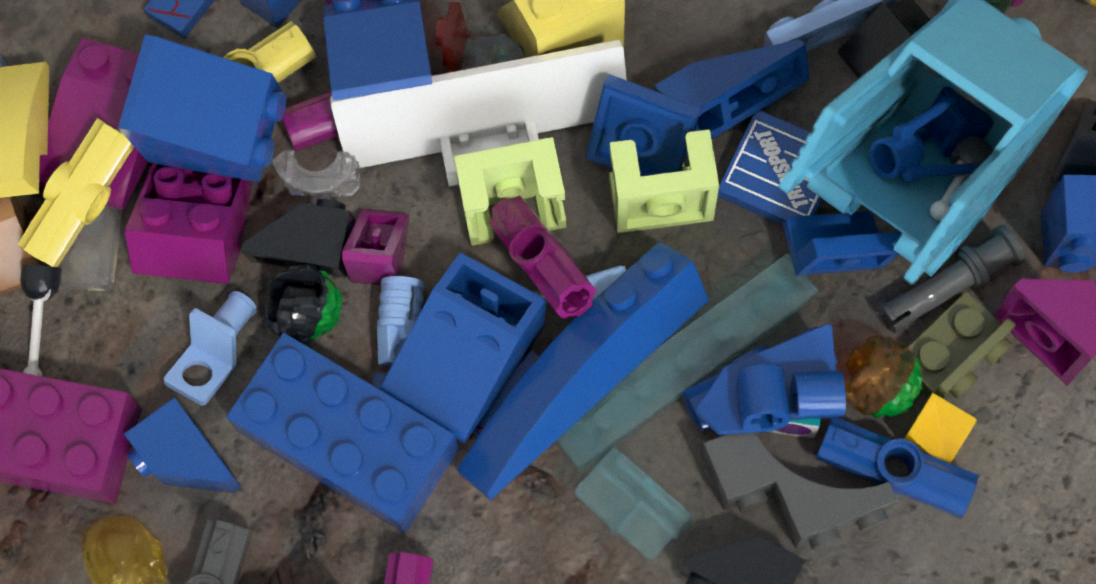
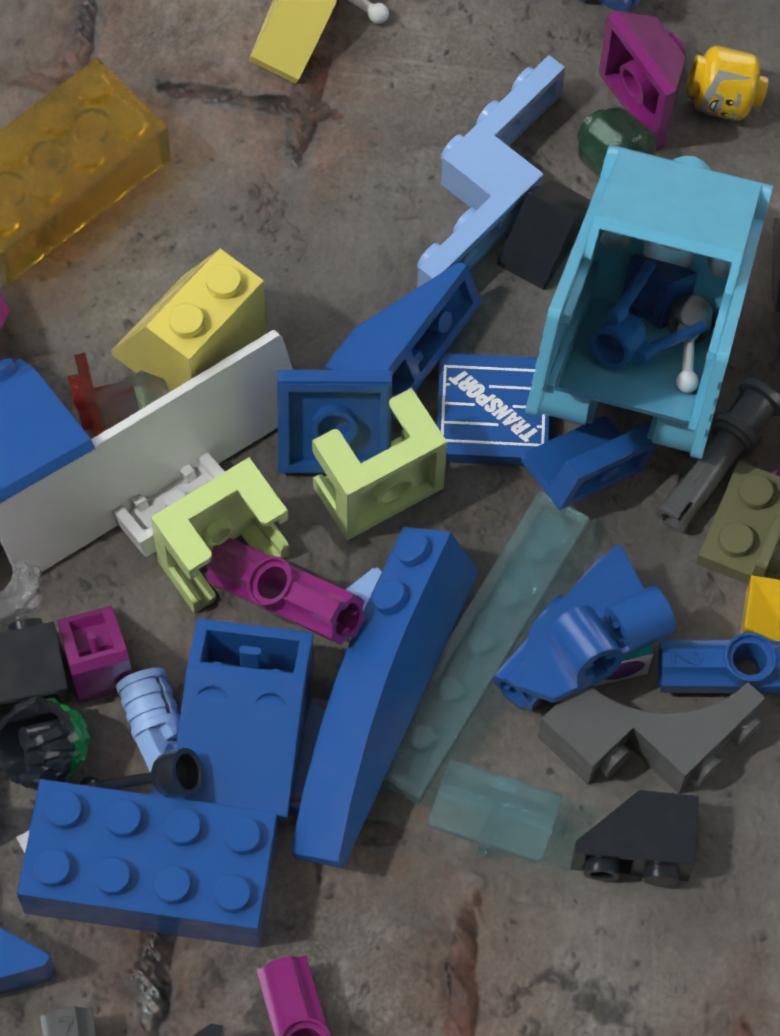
camera: 30 degrees left, 5 degrees down
clear orange piece [844,335,923,418] -> none
none -> black hinge [79,748,203,798]

